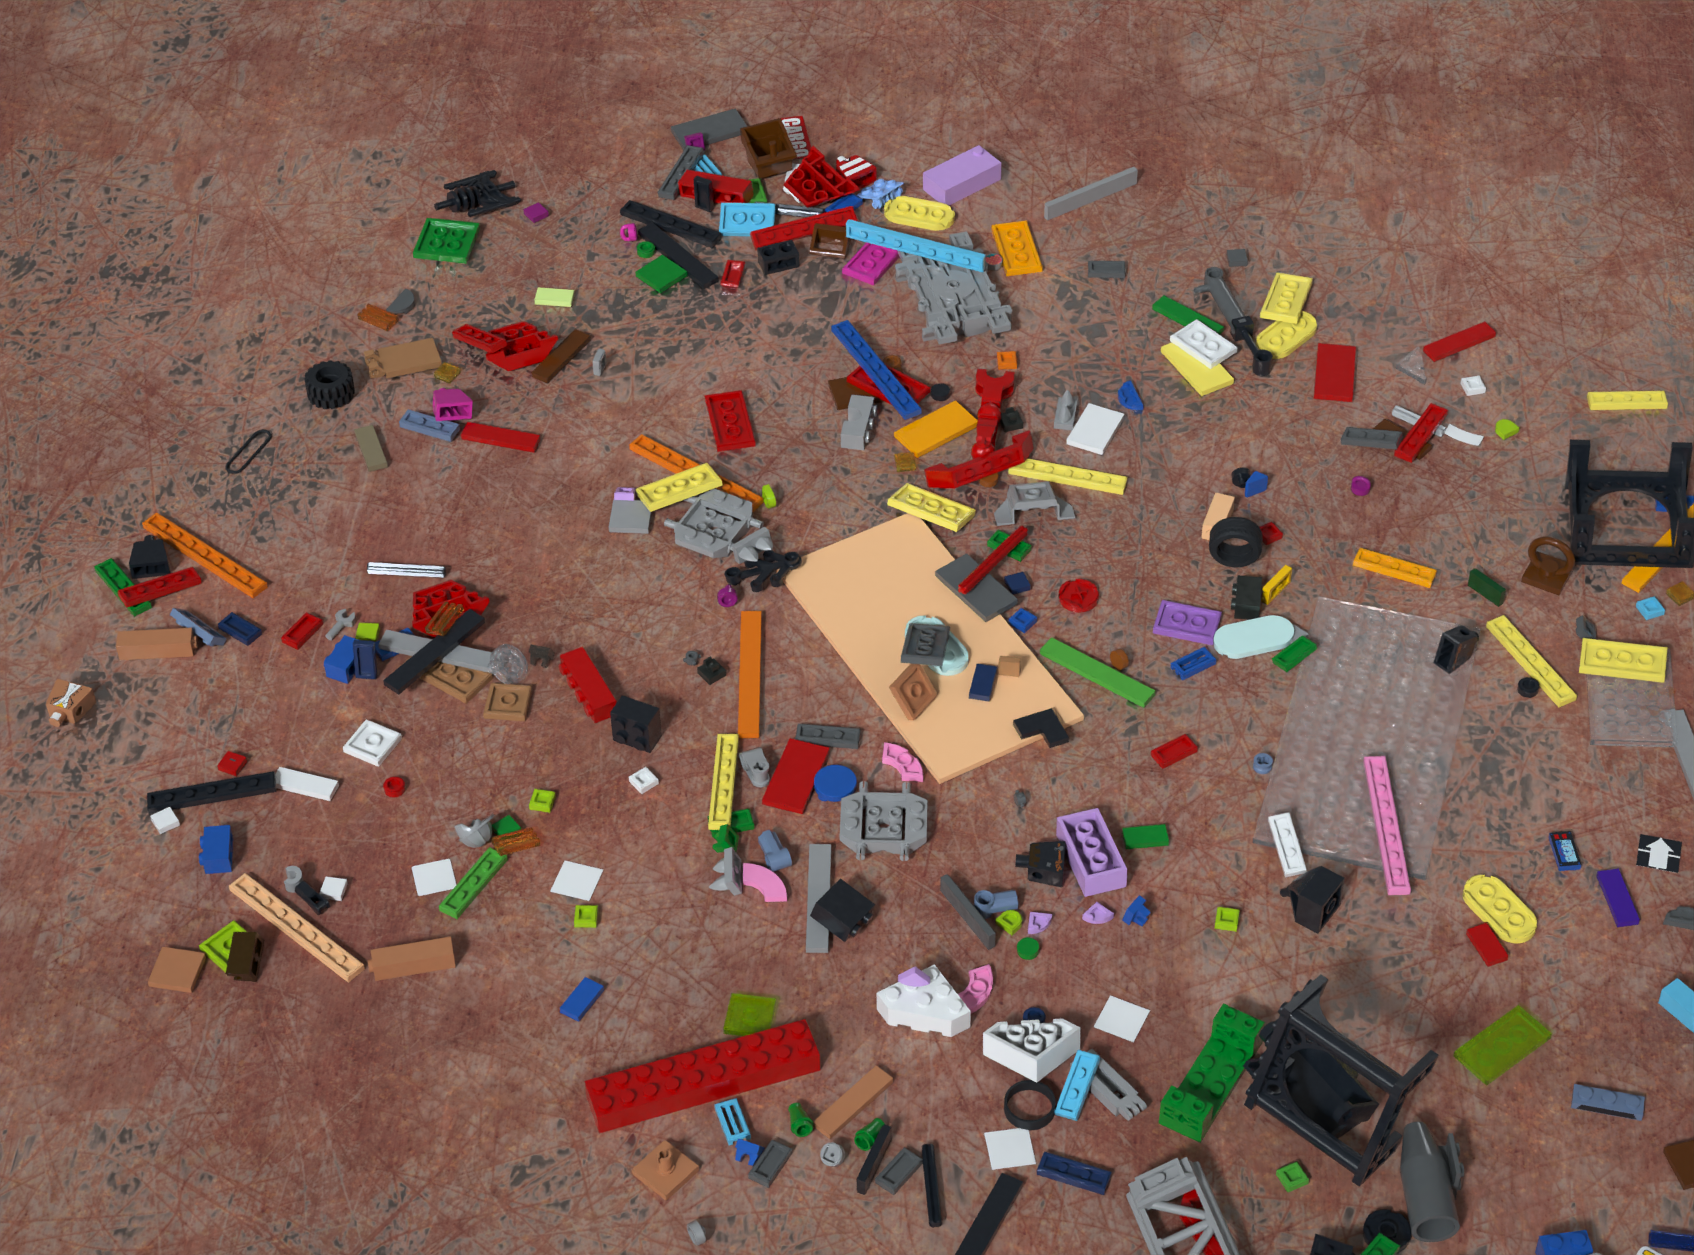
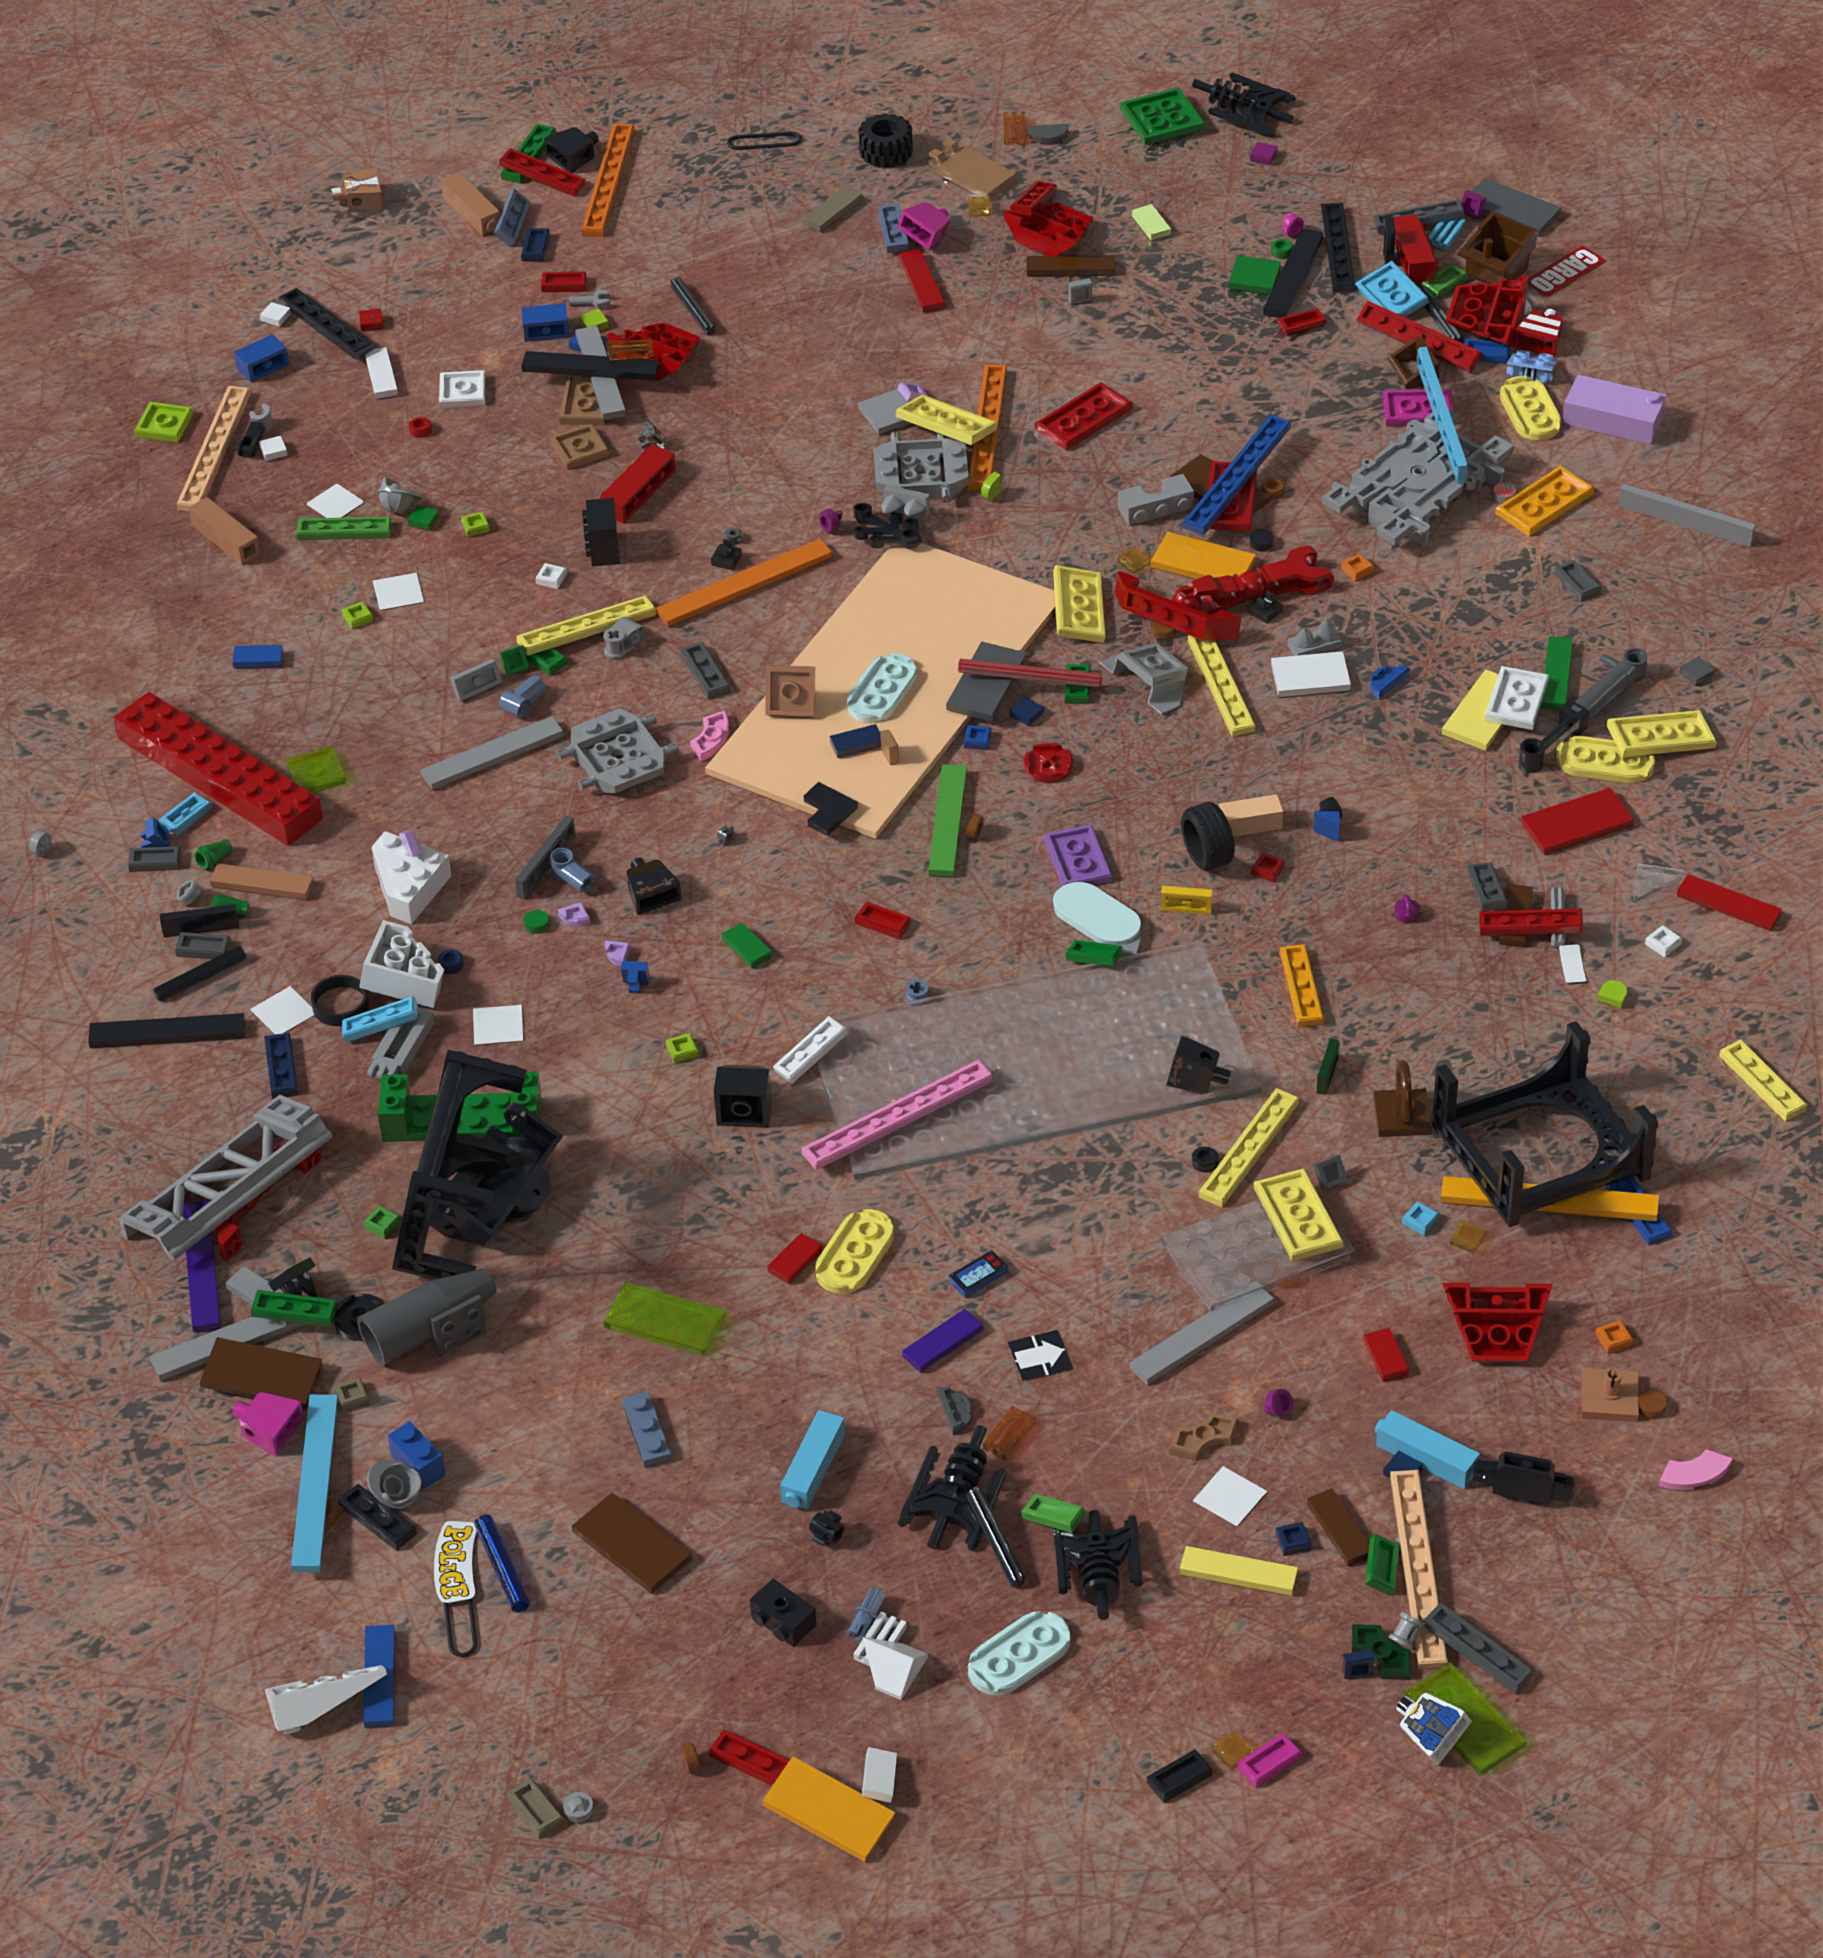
camera: 60 degrees right, 0 degrees up
nougat tile [148,947,206,993] -> none
dark brown hinge [225,932,265,982] -> none
dark blue tile [353,640,378,680] -> none
clear tile [487,644,528,685] -> none
clear orange tile [492,827,540,856] -> none
nougat tile [632,1140,699,1201] -> none
bright pink tile [743,863,787,902] -> none
black brick [757,240,799,275] -> none
red tile [762,738,830,814] -> none
black brick [810,878,875,942] -> none
blue tile [814,765,857,802] -> none
dark grey tile [901,623,950,666] -> none
bright pink tile [958,964,993,1014] -> none
lime tile [995,910,1022,936] -> none
lavender brick [1056,808,1127,897] -> none
blue tile [1170,647,1217,681] -> none
pearl dark grey brick [1231,575,1262,620] -> none

